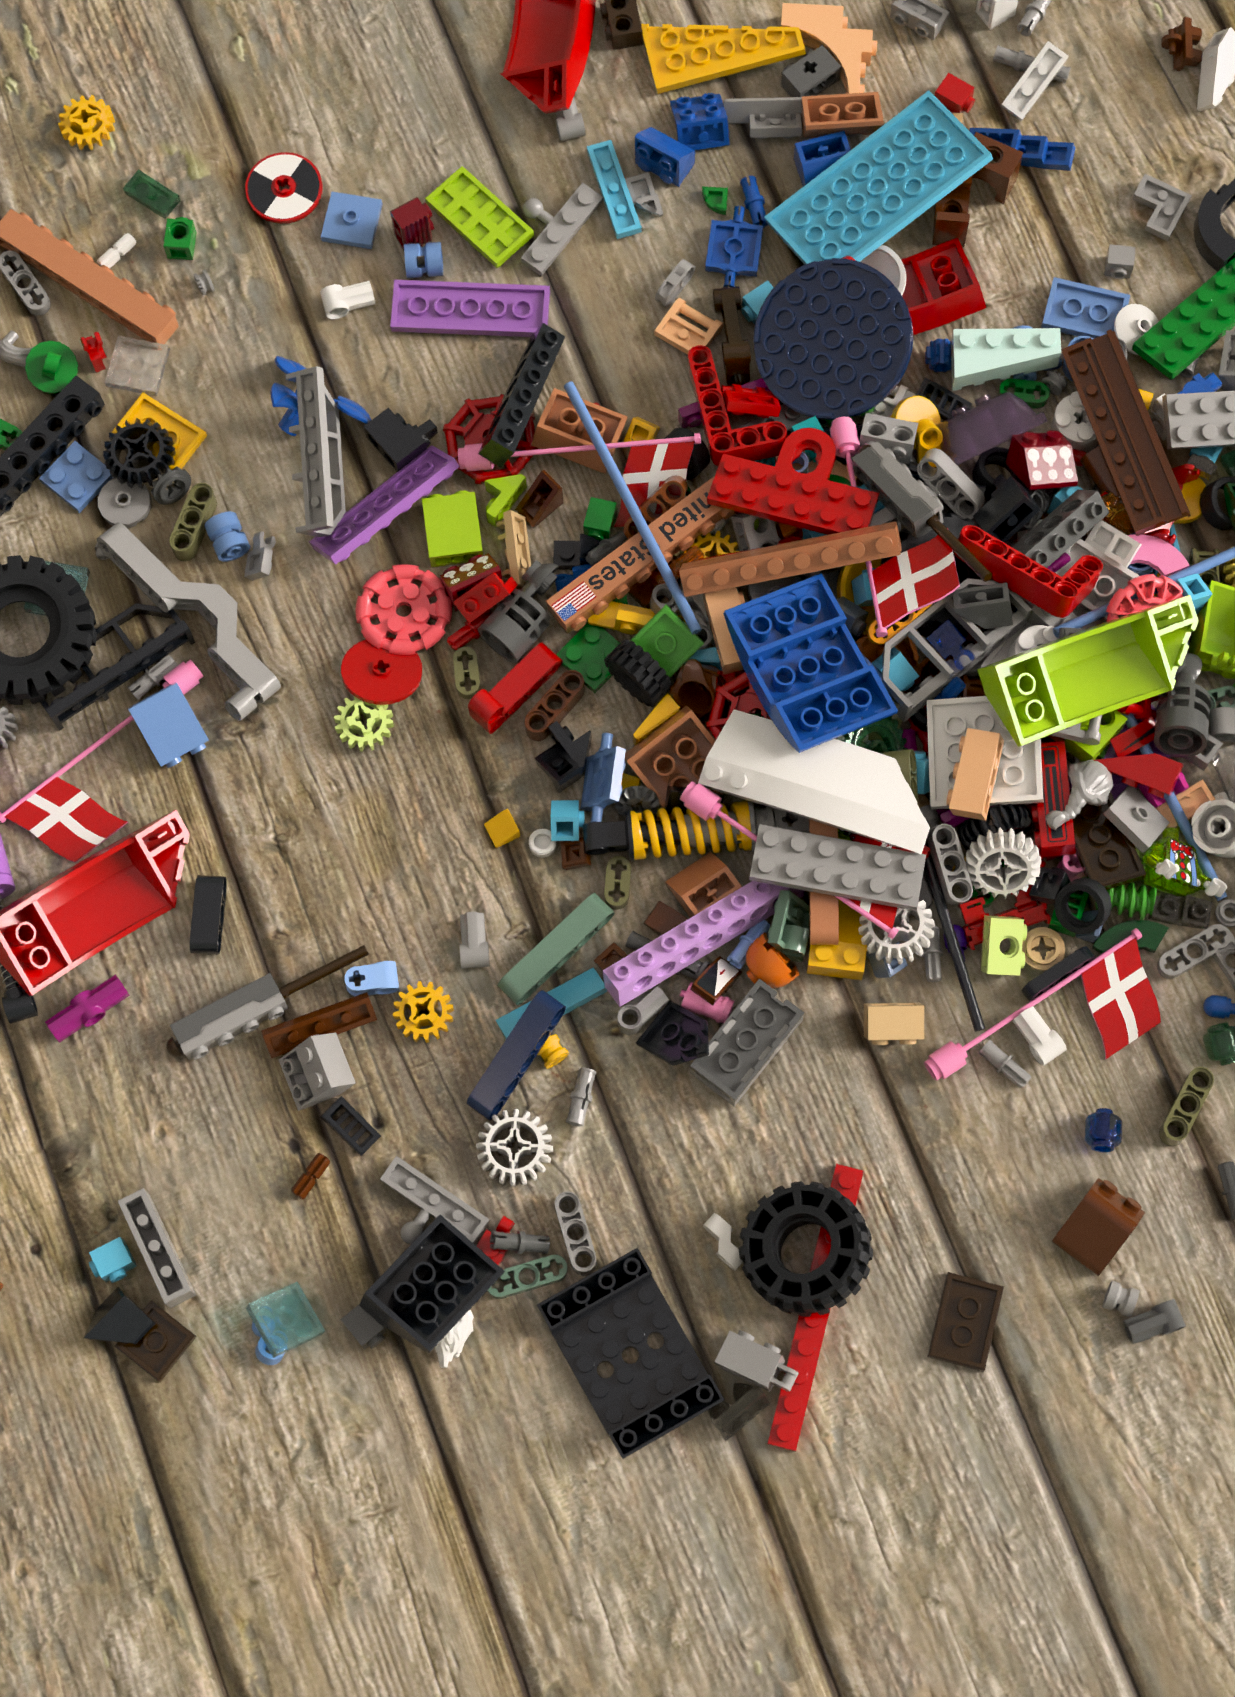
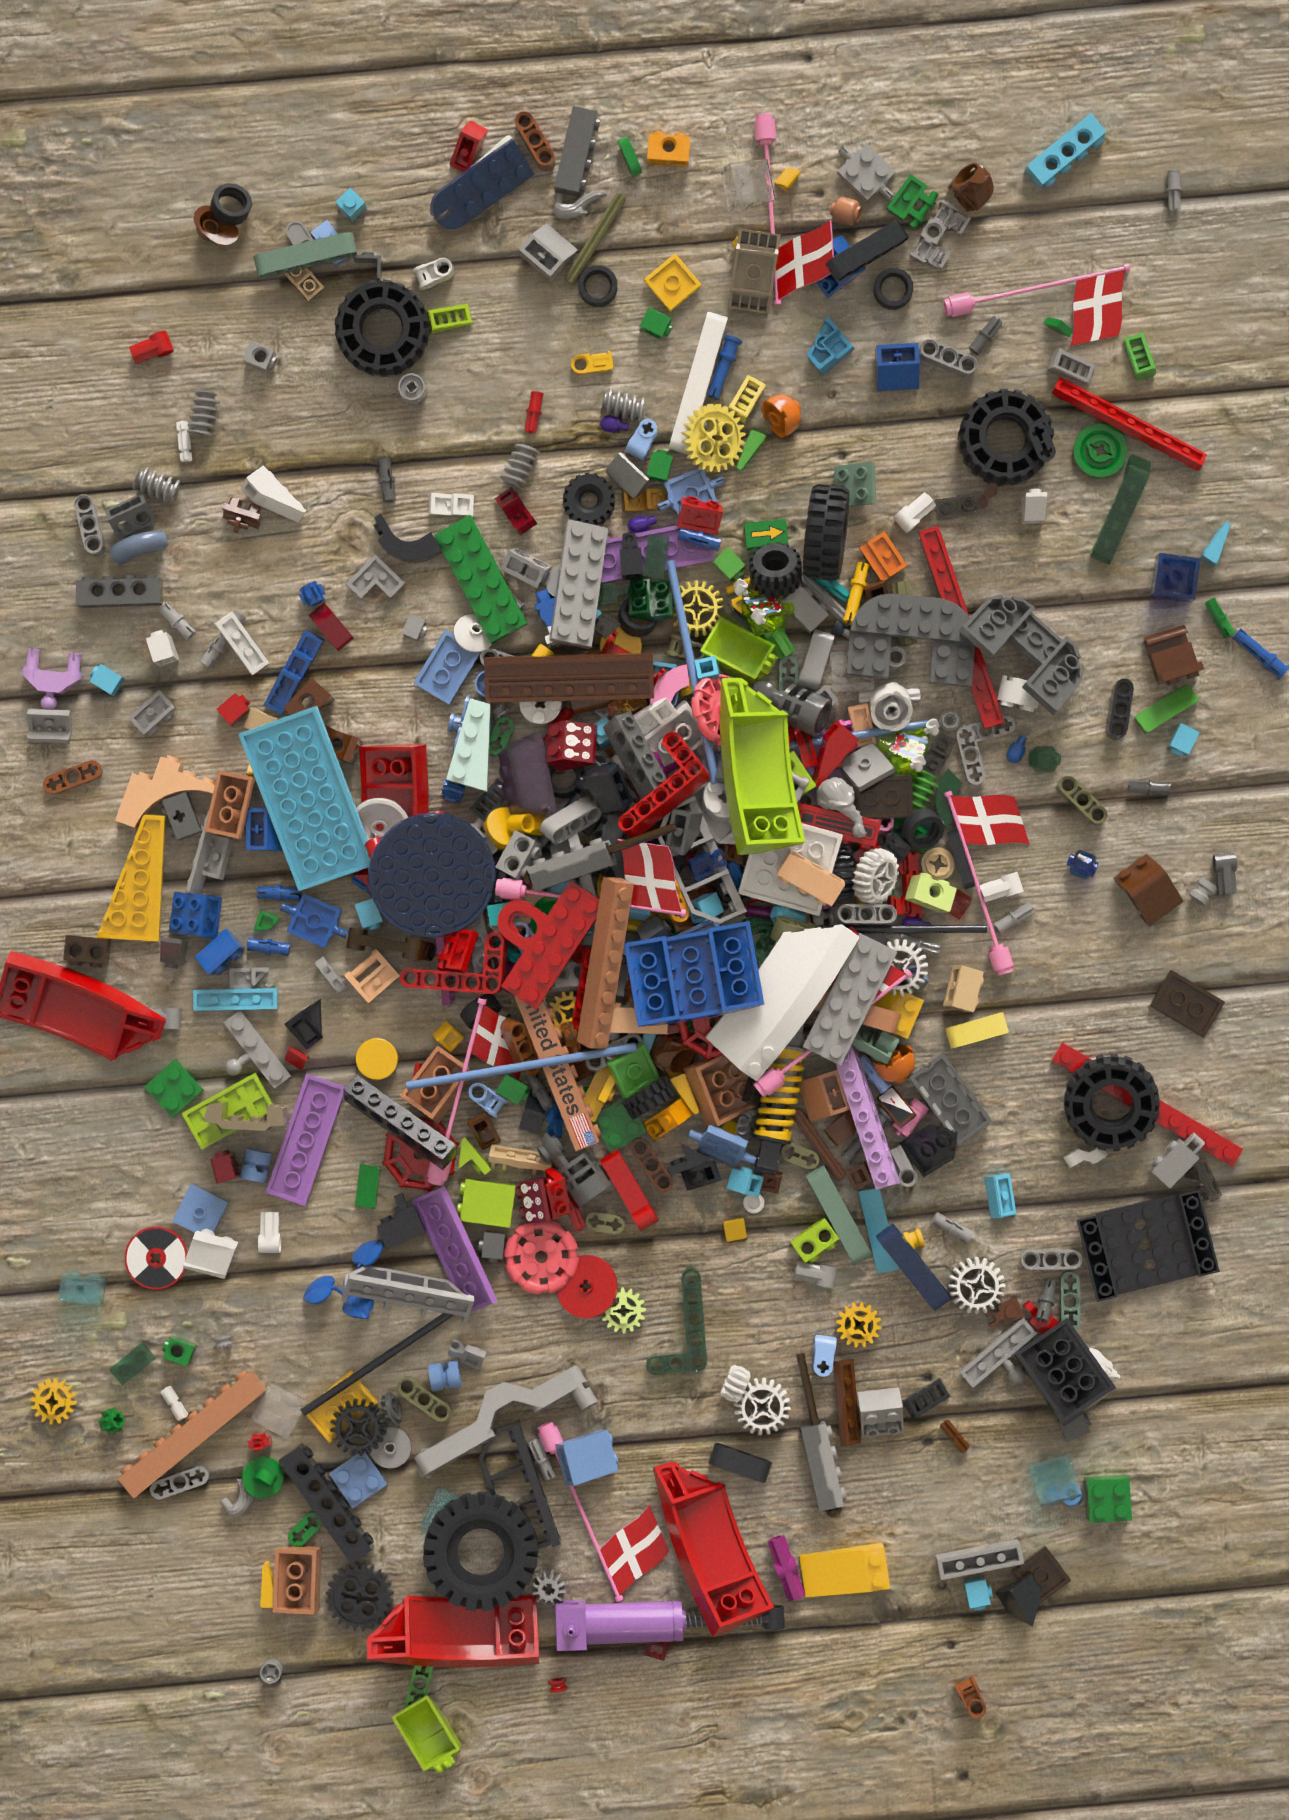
camera: 80 degrees left, 15 degrees up
none -> clear light blue brick [58,1271,106,1306]
none -> green gear [98,1408,125,1435]
none -> green plate [144,1059,204,1118]
none -> dark grey slope [160,937,188,969]
none -> white slope [183,1229,238,1279]
none -> dark tan plate [204,1102,289,1131]
none -> blue pin [247,938,290,956]
none -> black slope [285,999,323,1049]
none -> red slope [285,1047,309,1070]
none -> blue gear [299,581,326,608]
none -> black piece [300,1313,454,1416]
none -> dark red slope [308,602,354,651]
none -> green slope [355,1164,381,1209]
none -> yellow tile [356,1038,399,1080]
none -> light blue piece [469,1082,509,1118]
none -> dark grey brick [478,1231,506,1263]
none -> light orange slope [642,1098,693,1140]
none -> clear green beam [646,1267,707,1375]
none -> white gear [720,1365,751,1403]
none -> white gear [734,1377,791,1435]
none -> lime brick [790,1217,839,1263]
none -> reddish brown axle [791,1108,846,1181]
none -> yellow slope [799,1543,890,1597]
none -> light yellow beam [945,1012,1009,1049]
none -> clear red slope [948,889,972,920]
none -> reddish brown plate [984,1297,1024,1327]
none -> medium azure slope [985,1173,1017,1218]
none -> green brick [1084,1474,1132,1523]

